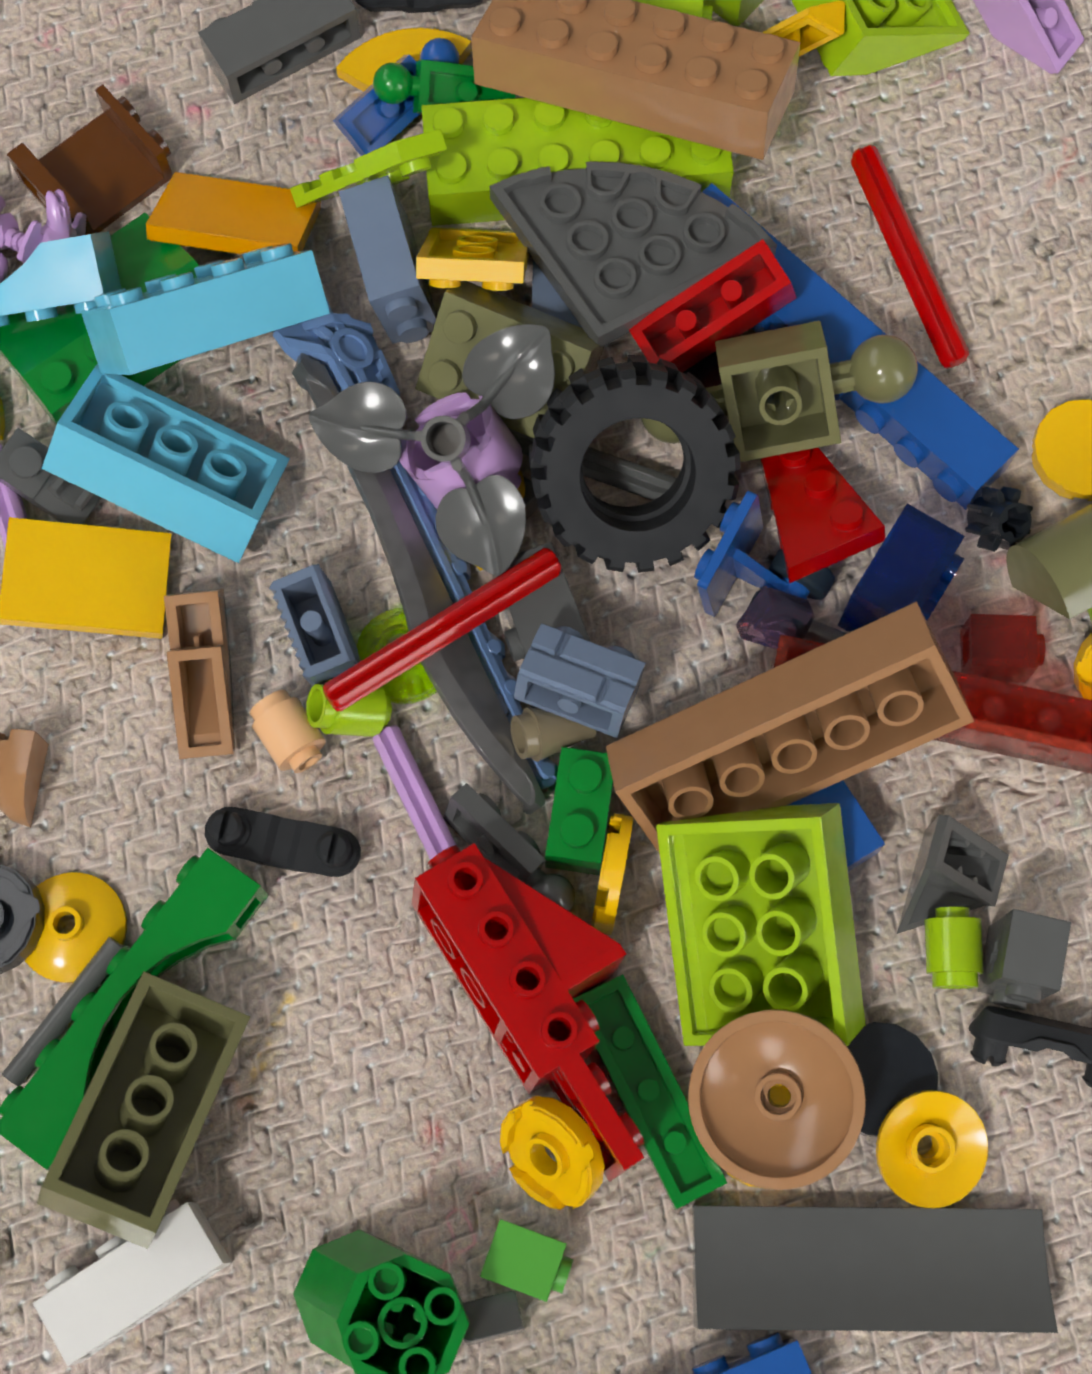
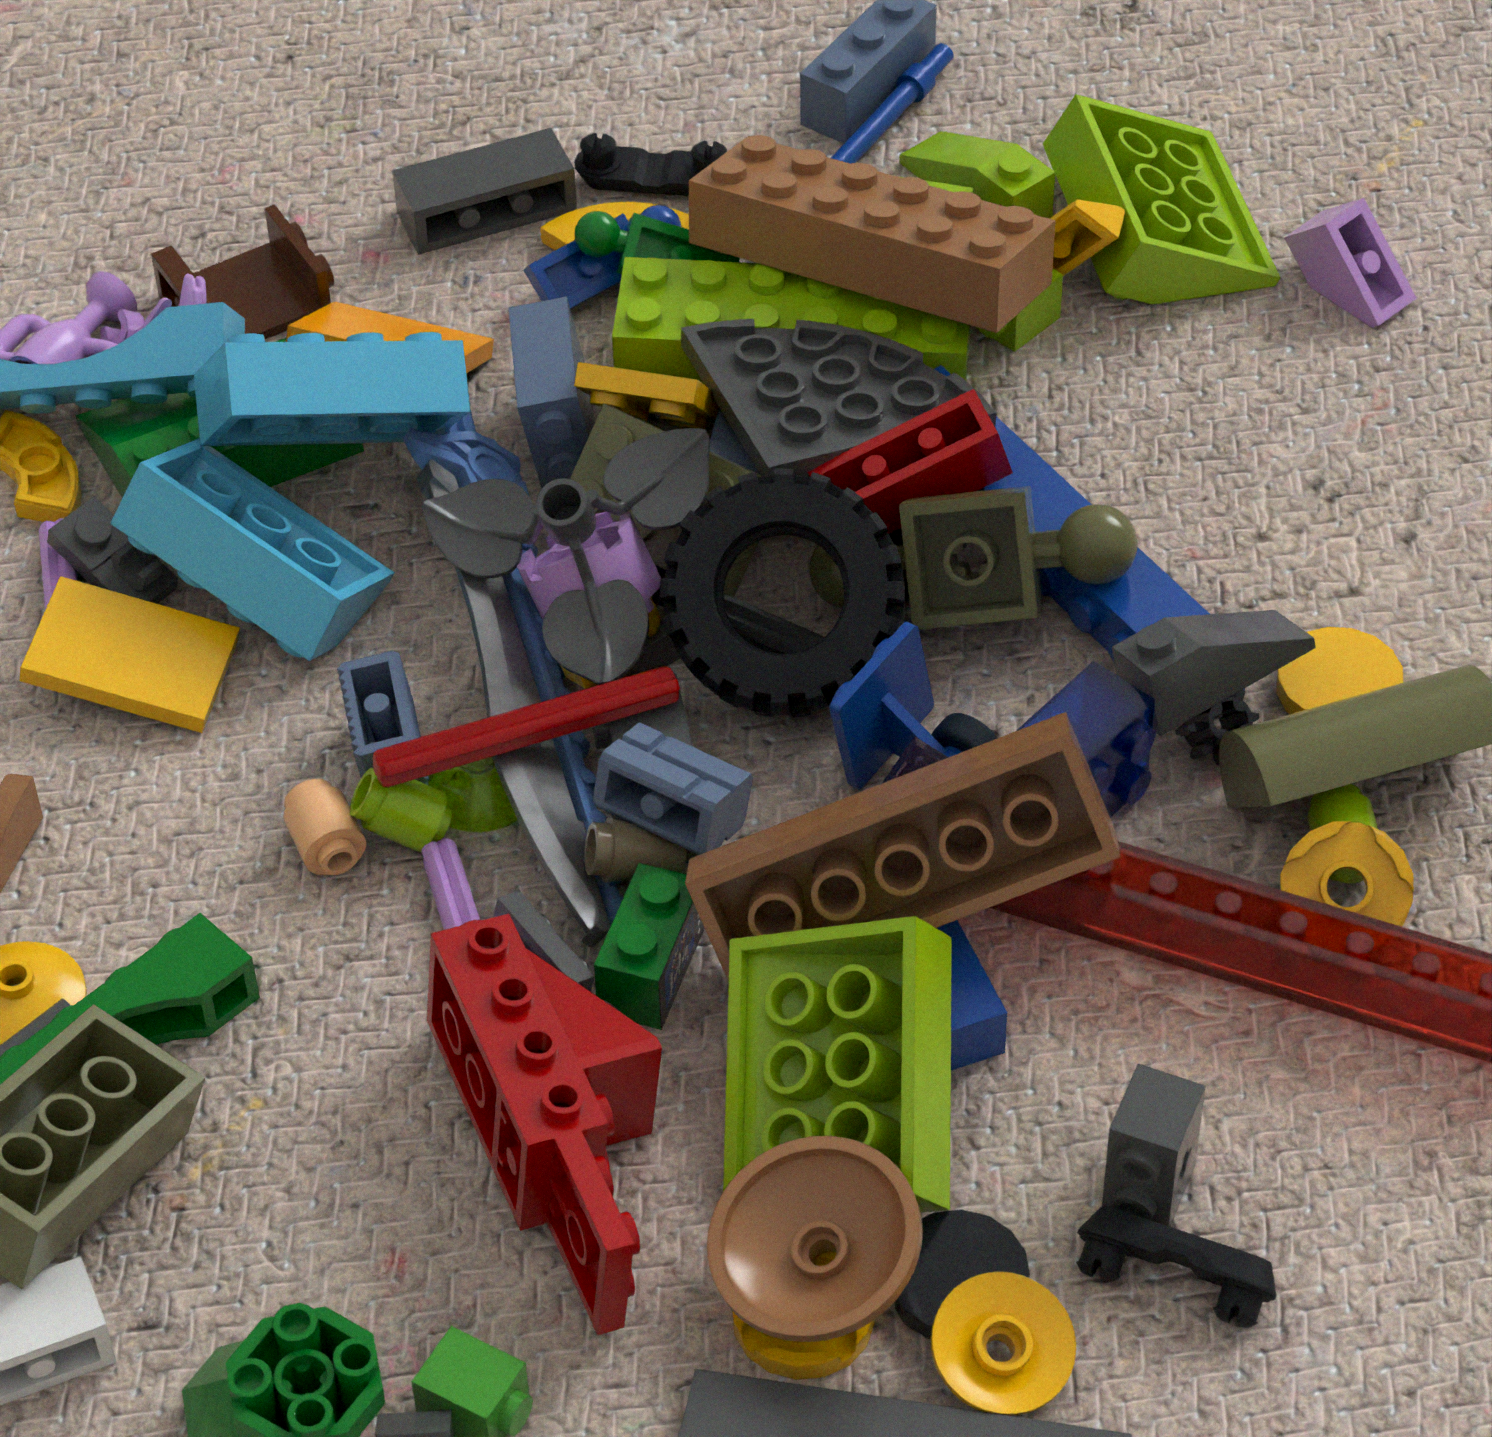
camera: 10 degrees right, 25 degrees down
medium nougat slope [164,588,235,759] -> none
black piece [205,807,361,877] -> none
lime wing [290,129,447,208] -> none
yellow tile [500,1096,605,1210] -> none
green plate [573,974,728,1210] -> none
yellow tile [591,813,634,935] -> none
red wing [760,448,885,583] -> none
red axle [851,145,970,369] -> none
dark grey slope [897,815,1009,934] -> none
lime brick [924,907,984,989] -> none
clear red brick [960,614,1046,683] -> none
none -> dark grey slope [1112,610,1316,736]

